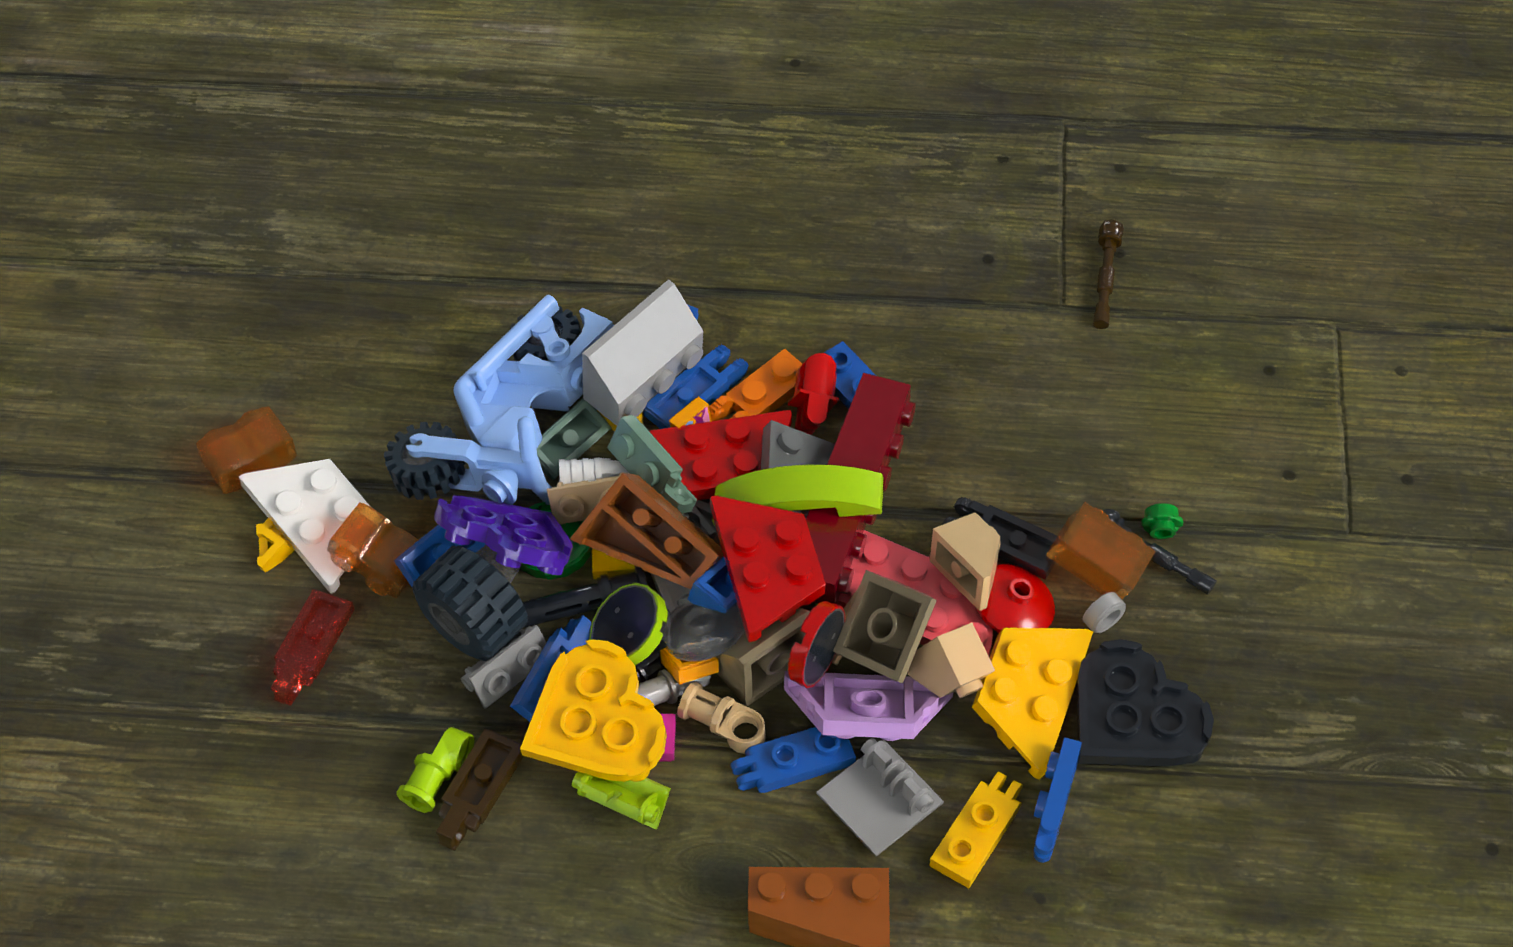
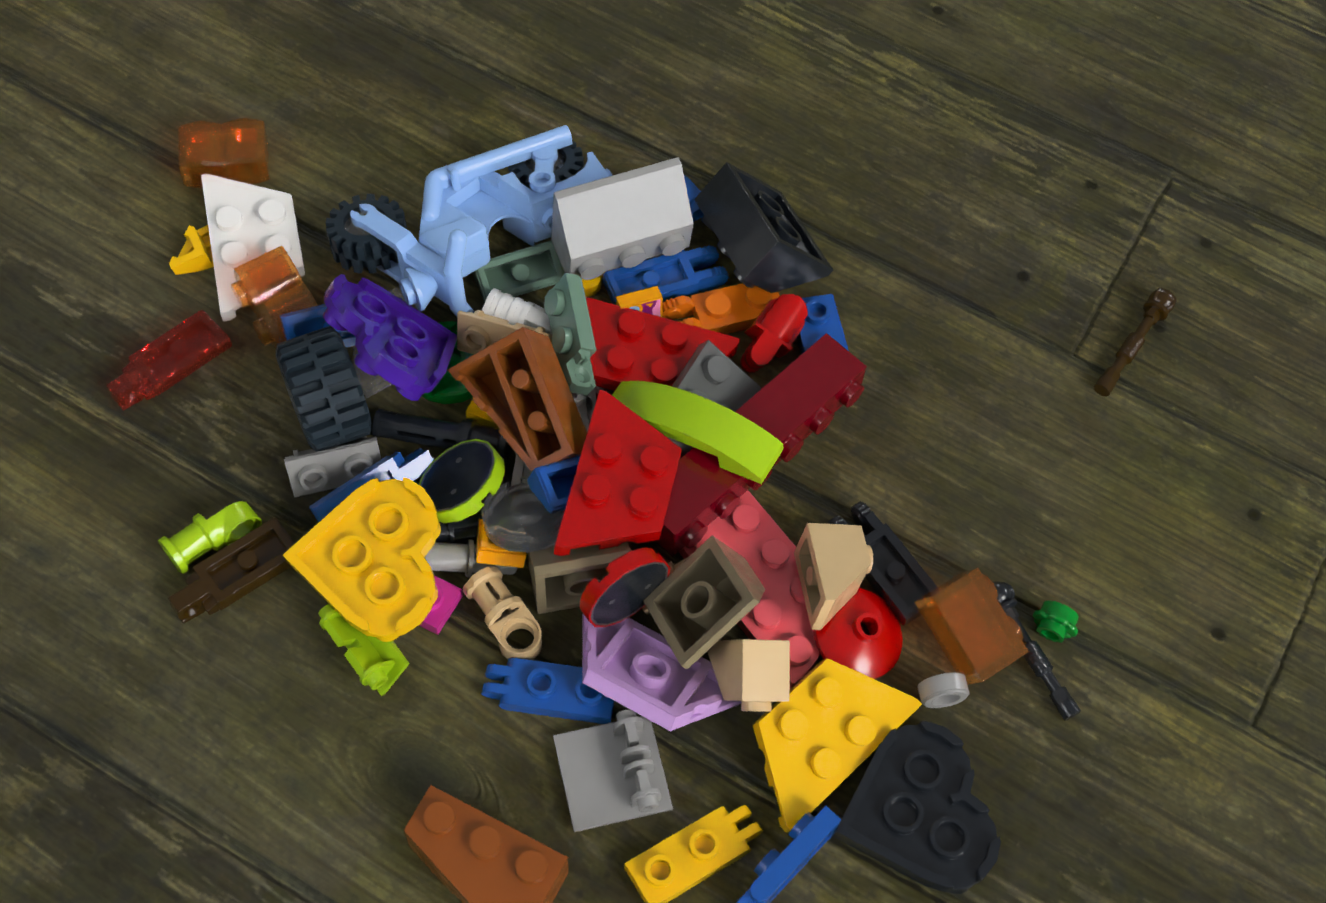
camera: 20 degrees right, 5 degrees up
none -> black slope [694,162,833,293]

